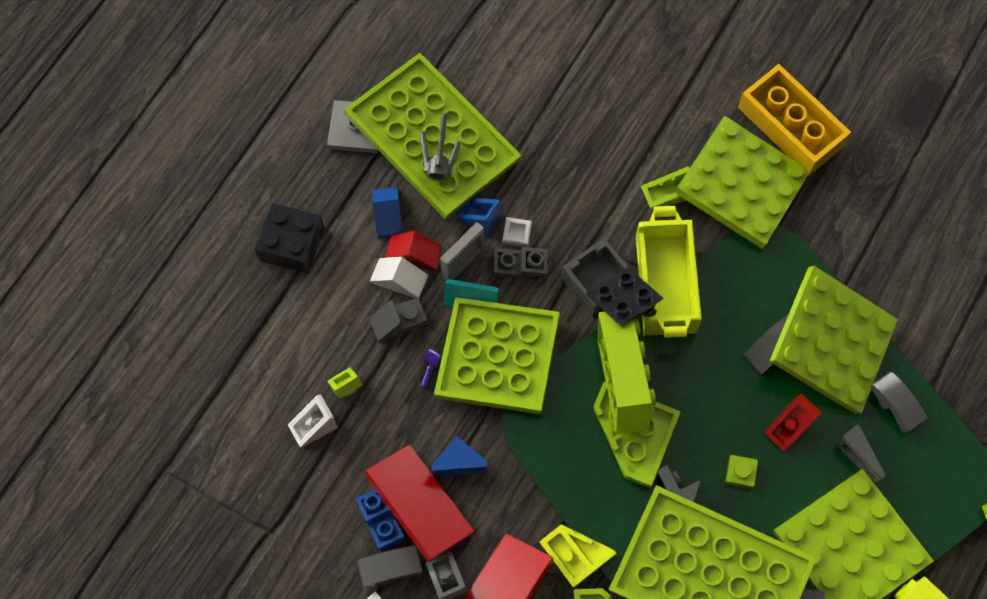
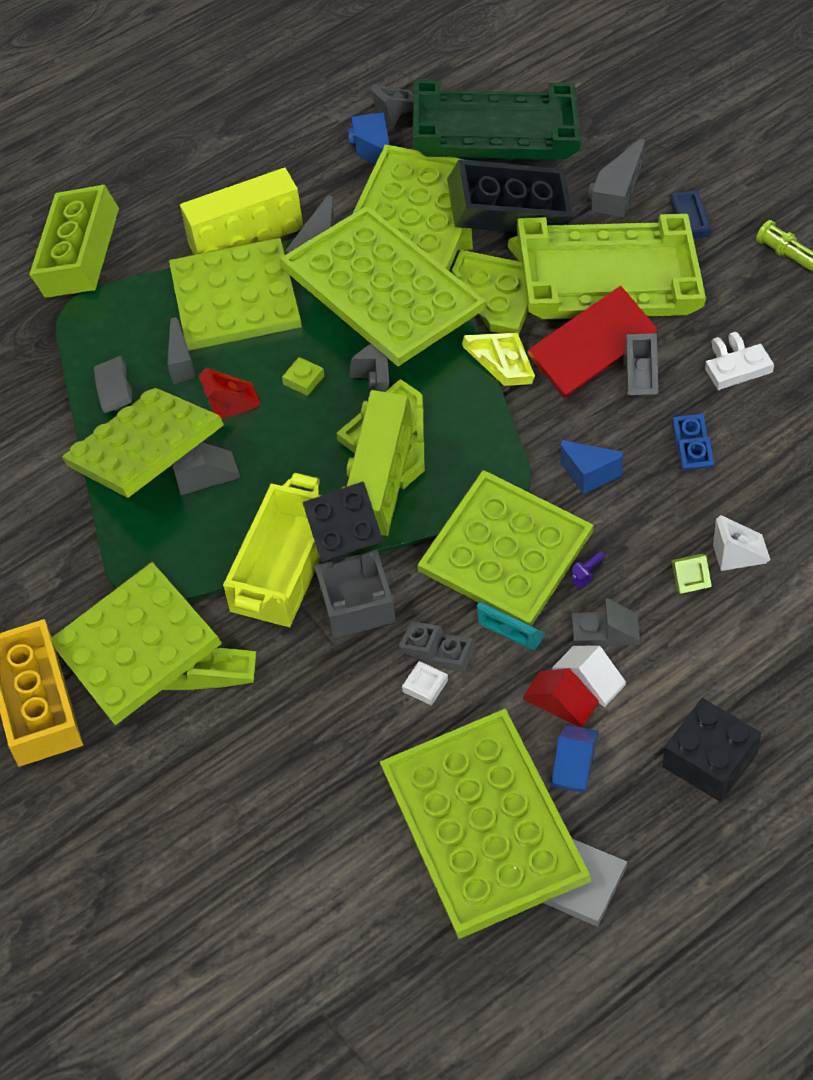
camera: 155 degrees left, 15 degrees down
dark grey slope [357,546,423,588] -> none
red tile [364,445,474,562] -> none
dark grey plant [420,113,461,181] -> none
light grey plate [440,222,485,280] -> none
blue slope [455,198,503,238] -> none

